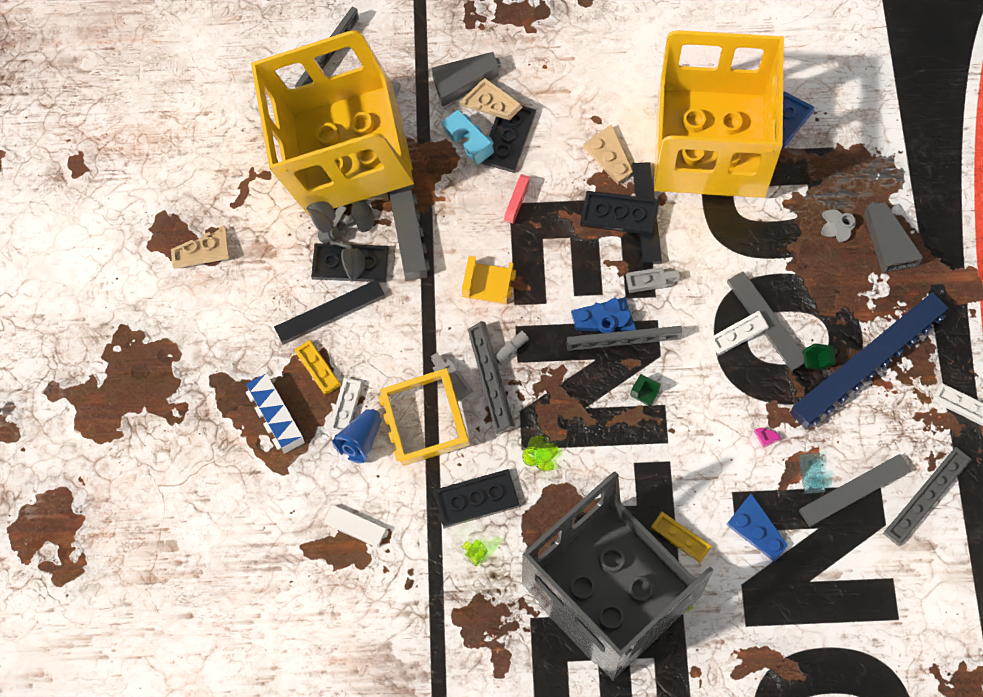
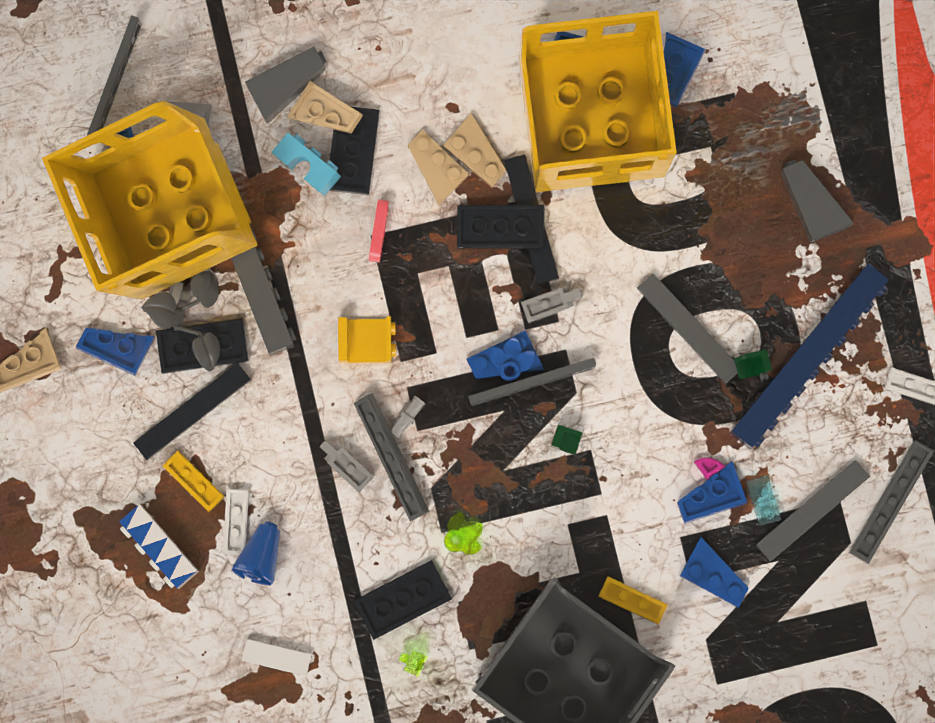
camera: 15 degrees left, 15 degrees up
yellow window [378,368,470,466] -> none
white tile [709,311,769,356] -> none
light grey plate [821,210,856,243] -> none
none -> blue wing [76,328,155,376]
none -> tan wing [408,130,469,206]
none -> blue wing [677,462,747,524]

